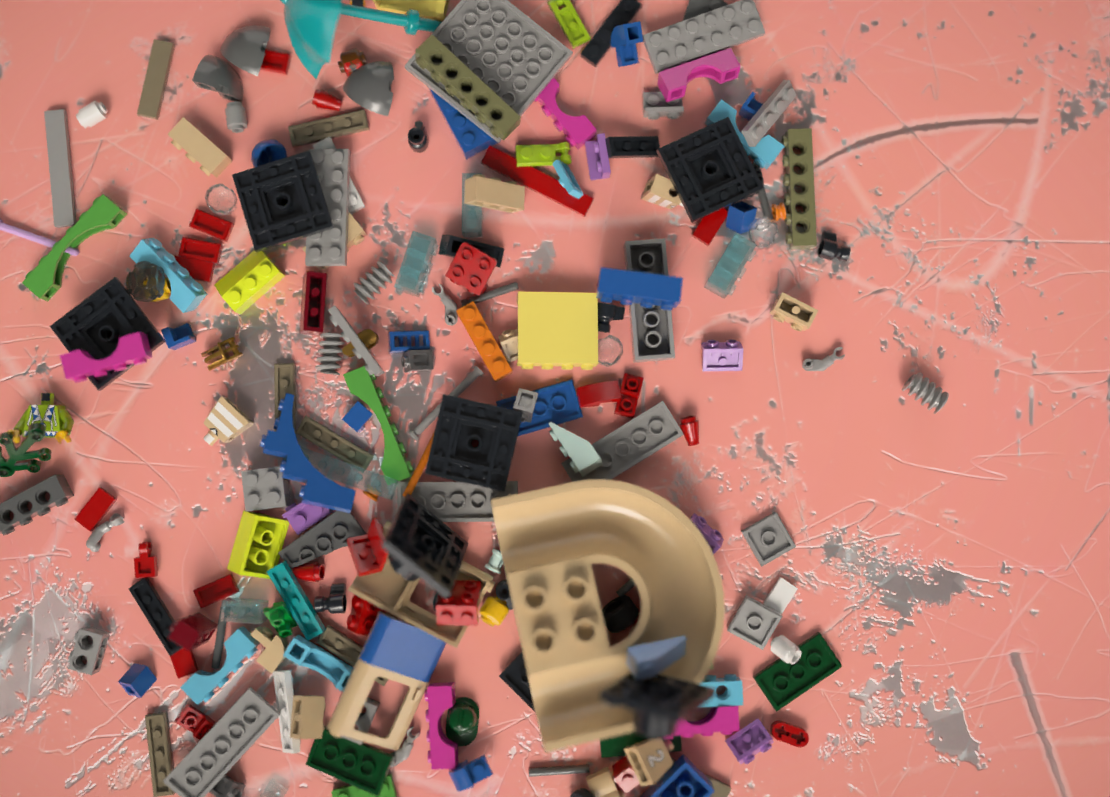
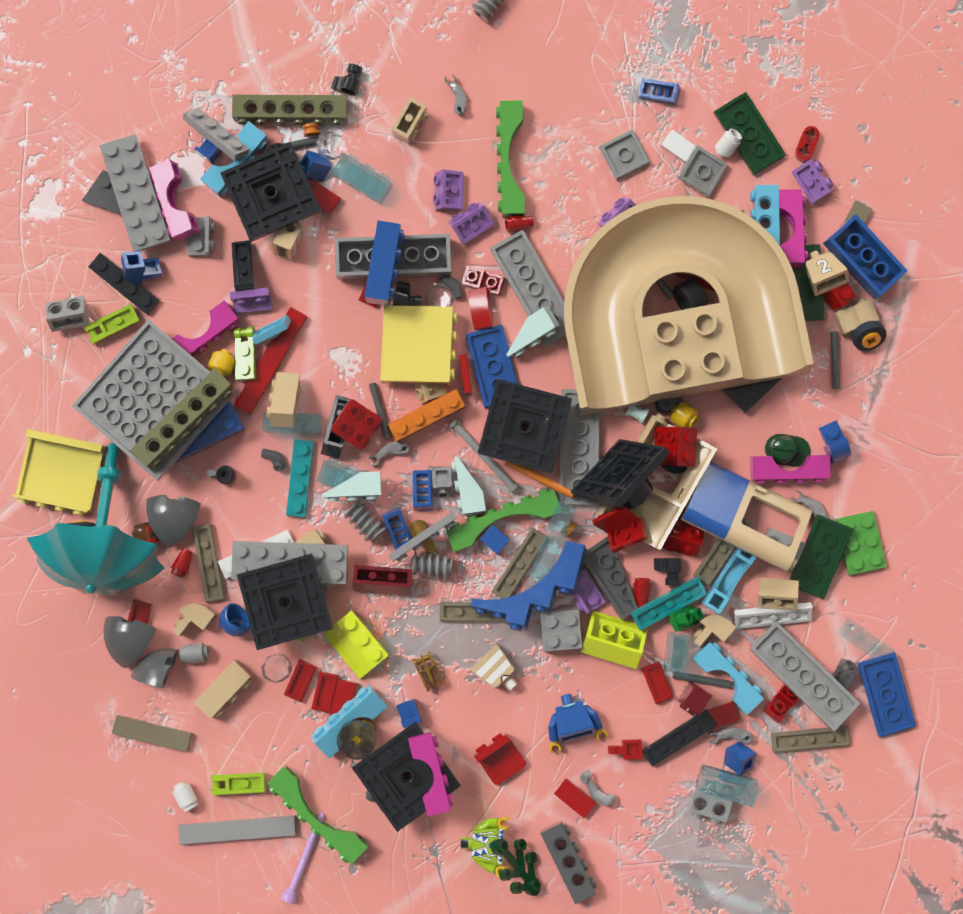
camera: 80 degrees left, 0 degrees up
flat silver bracket [513,388,538,422] -> none
black piece [600,672,715,738] -> none
light blue slope [626,635,687,680] -> none
none -> tan brick [173,603,218,636]
none -> yellow head [208,349,235,377]
none -> lime plate [210,772,266,795]
none -> dark grey arm [261,448,285,472]
none -> teal plate [286,439,314,517]
none -> light aqua slope [322,471,382,502]
none -> blue slope [382,507,412,550]
none -> dark grey arm [439,275,463,299]
none -> medium lavender bracket [448,202,495,245]
none -> light aqua slope [452,456,486,515]
none -> red tile [459,354,472,395]
none -> red bracket [474,732,526,785]
none -> bright green arch [496,100,525,217]
none -> blue torso [548,694,608,753]
none -> blue slope [638,78,681,105]
none -> clear light blue brick [696,764,759,807]
none -> light grey arm [708,726,752,744]

